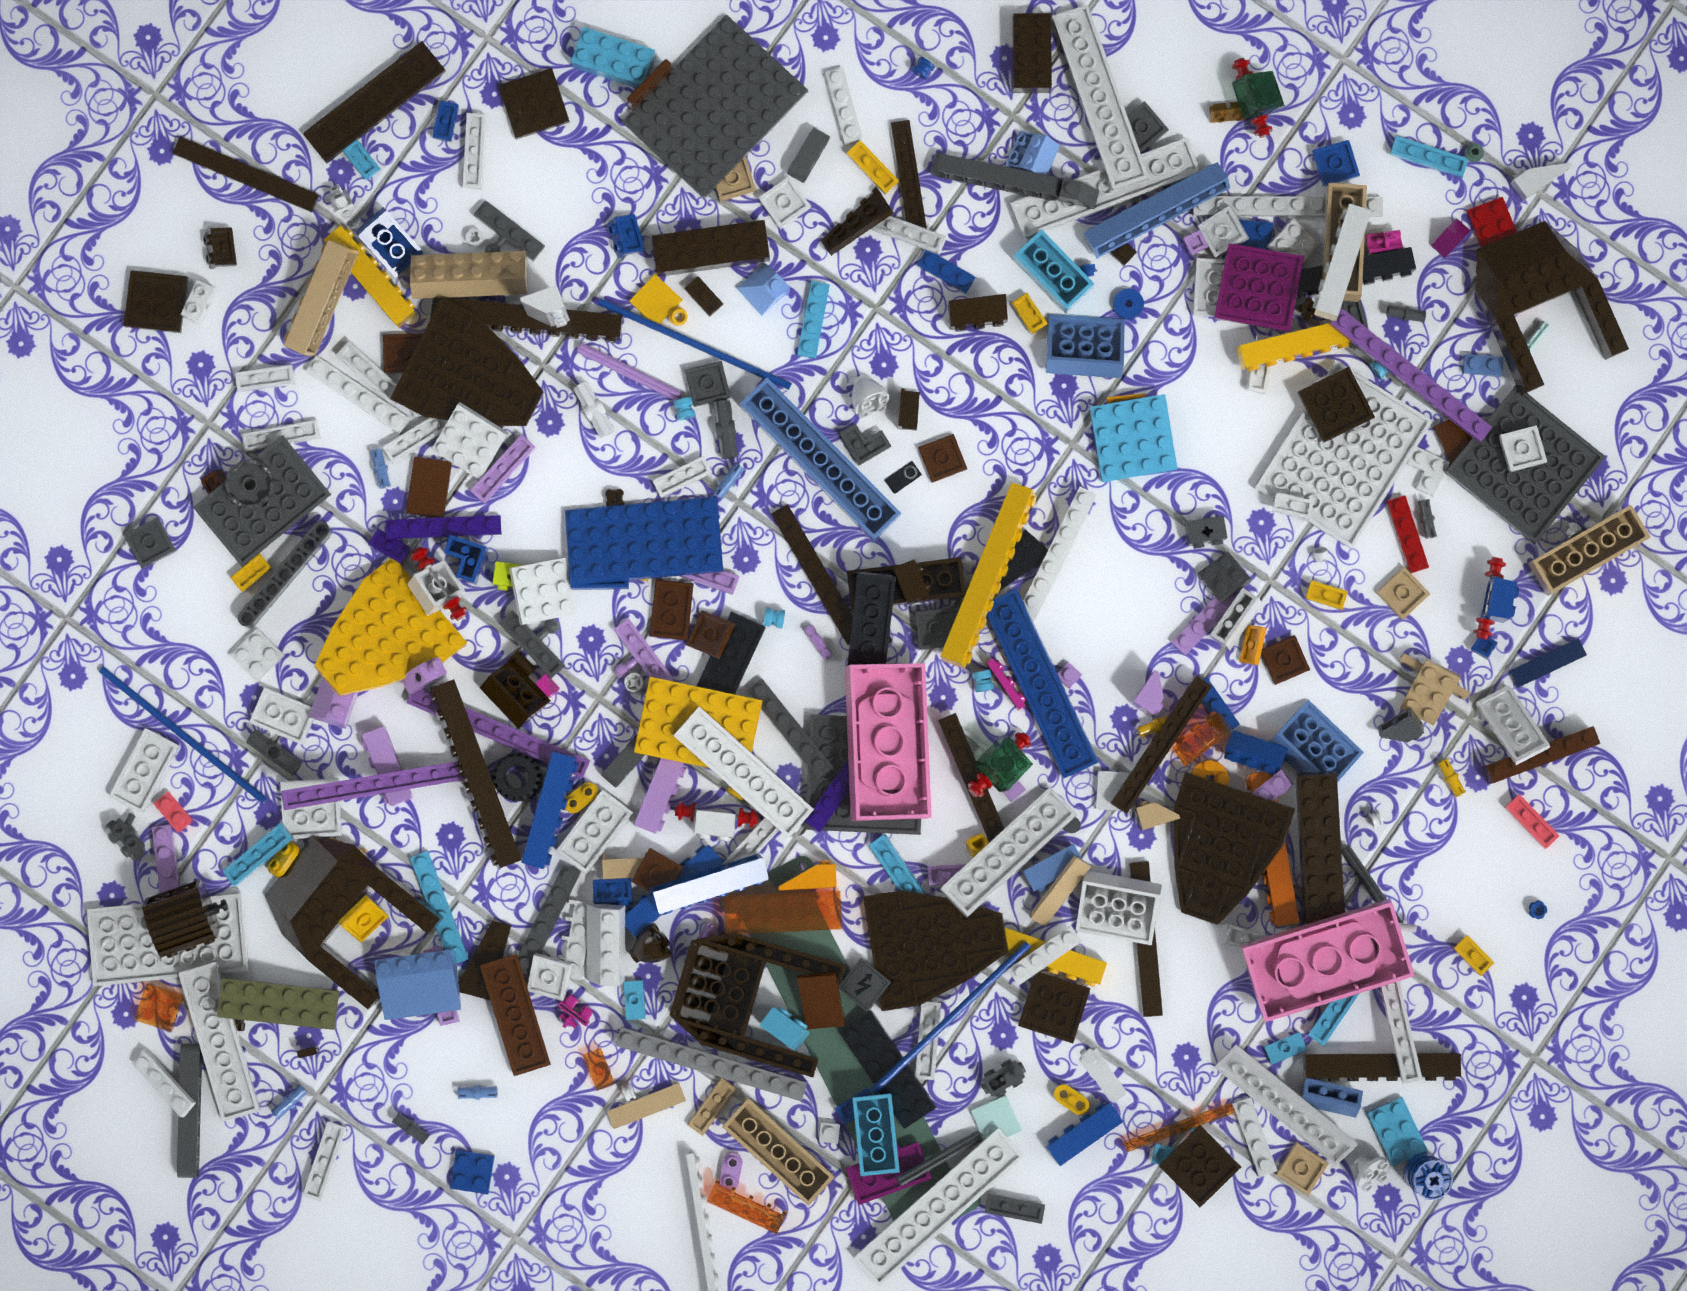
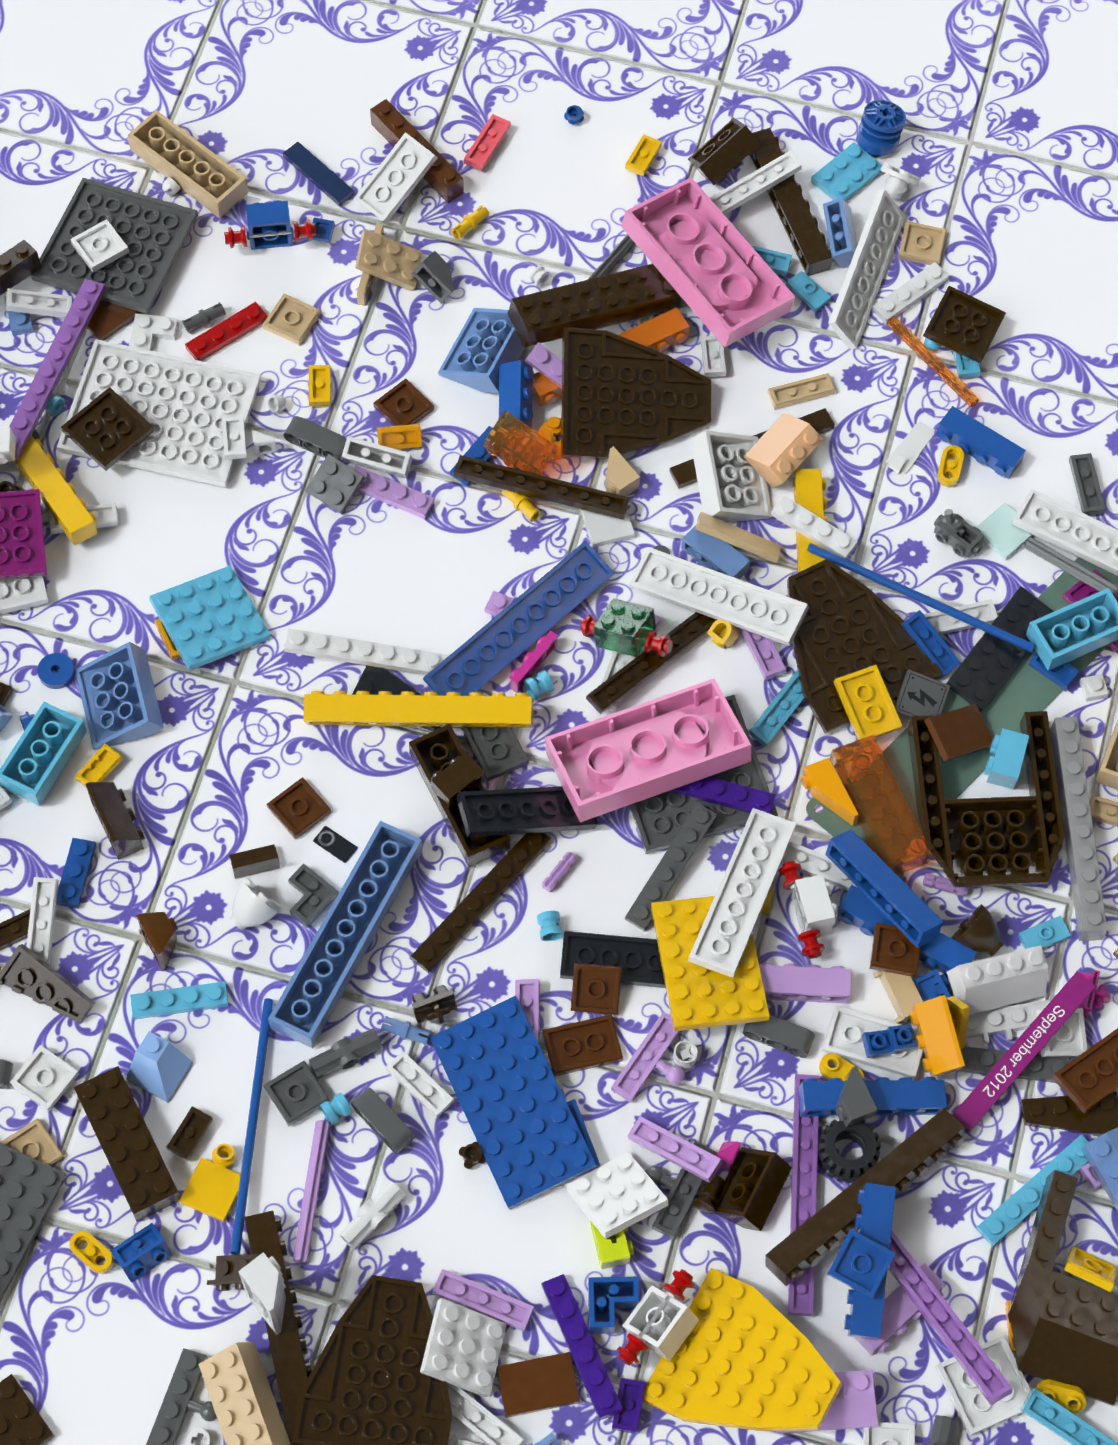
camera: 110 degrees left, 20 degrees down
lavender torso [401,657,447,695] -> none
dark brown plate [1018,972,1091,1044] -> none
lavender slope [1131,670,1164,717] -> none
dark grey brick [1184,515,1228,549] -> none
none -> white plate [6,288,72,318]
none -> yellow plate [69,1231,113,1274]
none -> reddish brown slope [136,912,178,971]
none -> dark brown bracket [206,1254,260,1291]
none -> white slope [252,431,277,455]
none -> dark grey beam [283,416,347,460]
none -> dark grey beam [350,1087,415,1154]
none -> dark brown hips [412,984,457,1024]
none -> lavender plate [627,1116,723,1183]
none -> dark brown slope [687,118,761,186]
none -> light nougat slope [743,413,823,488]
none -> tan tile [767,373,836,410]
none -> blue plate [827,1229,896,1299]
none -> yellow plate [833,665,902,743]
none -> dark grey slope [836,1066,877,1127]
none -> blue brick [844,1183,896,1340]
none -> blue slope [861,1024,917,1058]
none -> blue plate [901,610,961,677]
none -> light orange slope [910,995,965,1077]
none -> yellow plate [947,996,970,1049]
none -> magenta tile [952,971,1096,1132]

